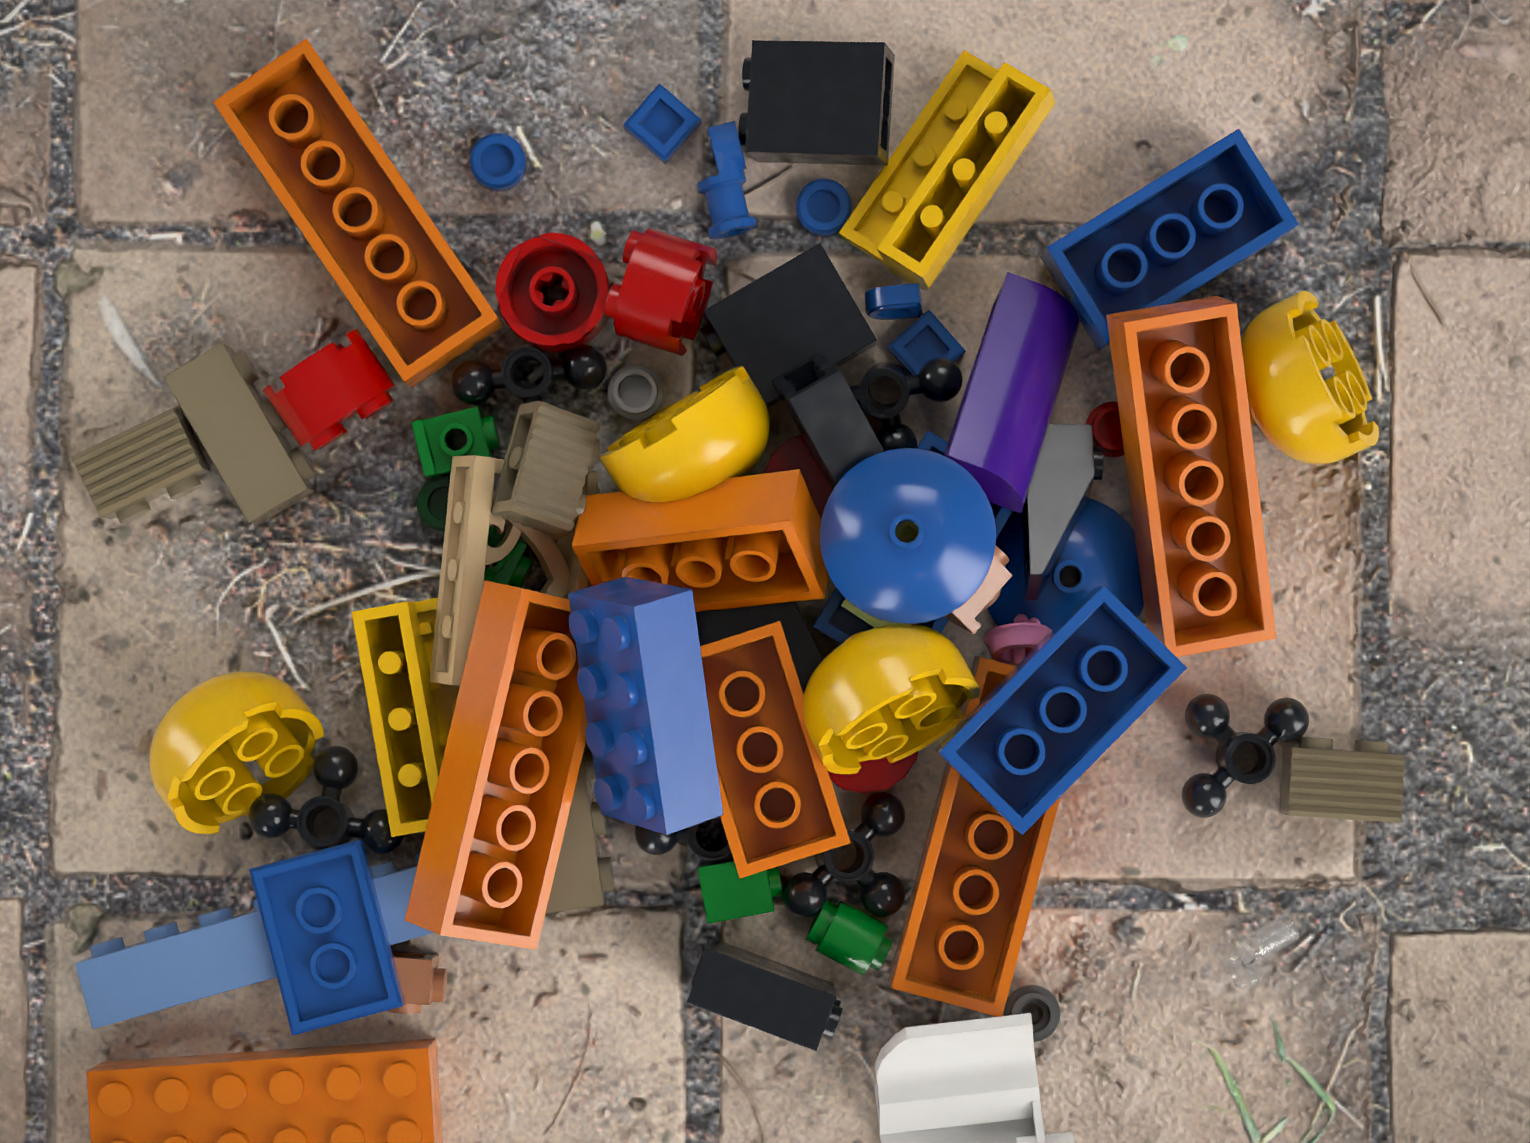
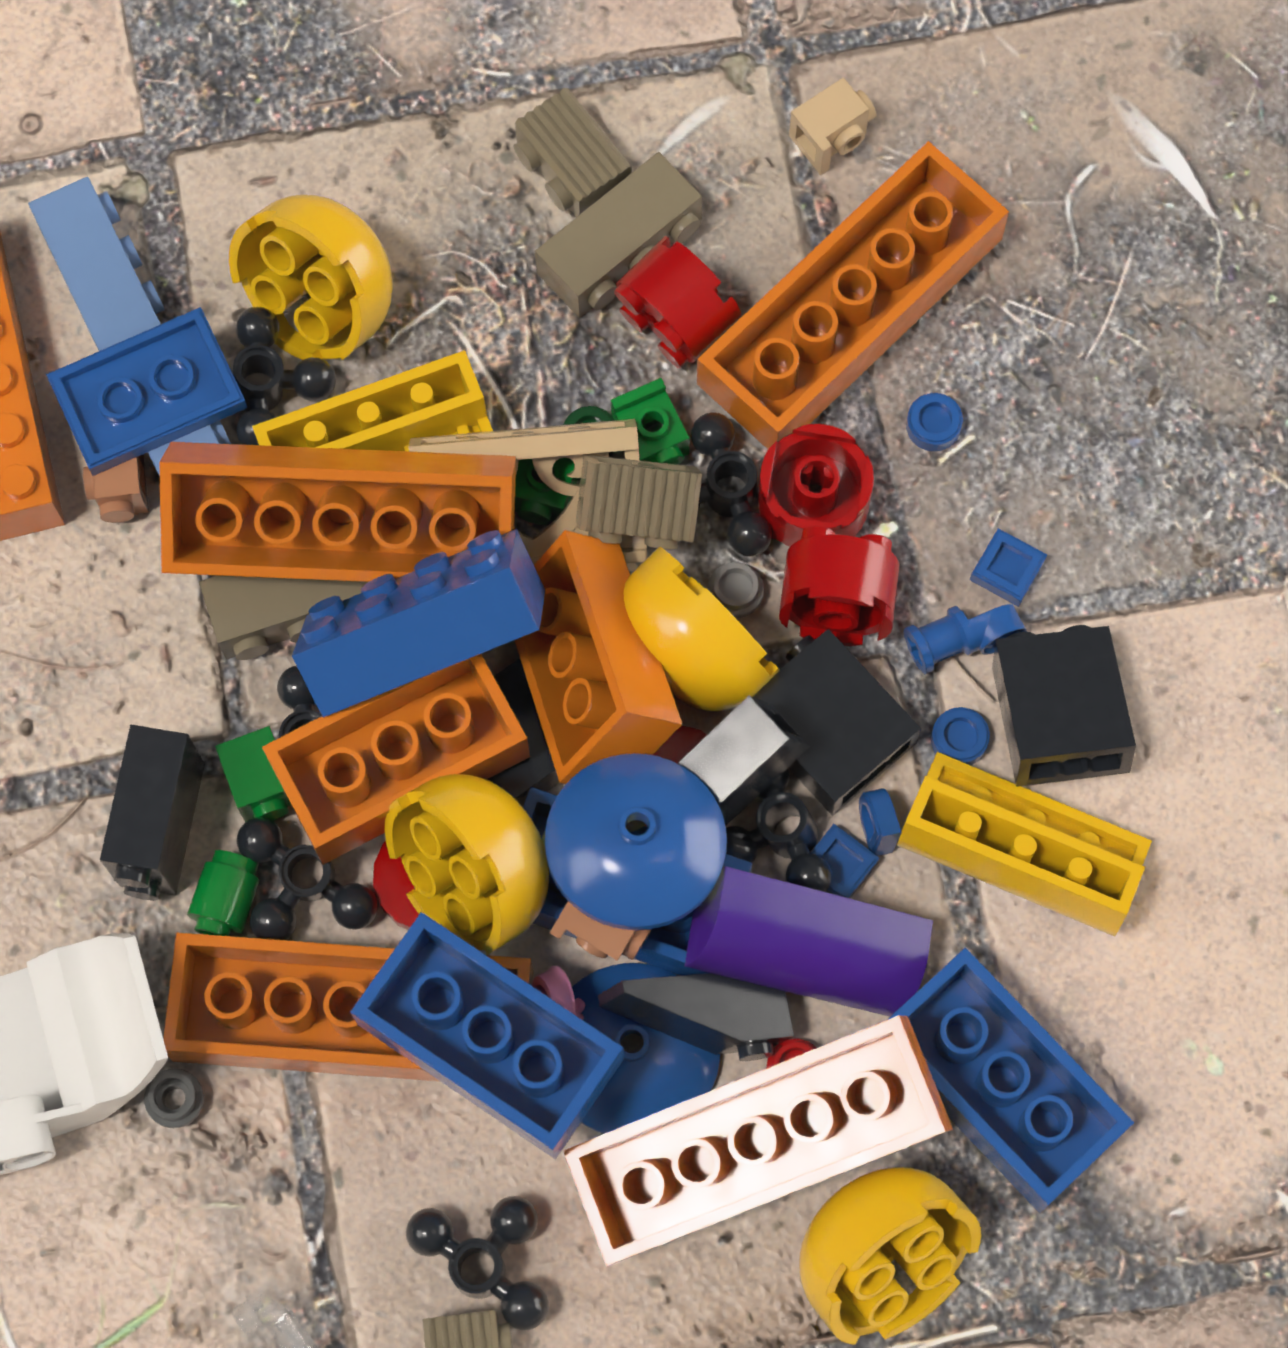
camera: 85 degrees right, 15 degrees down
none -> tan brick [789,77,876,176]

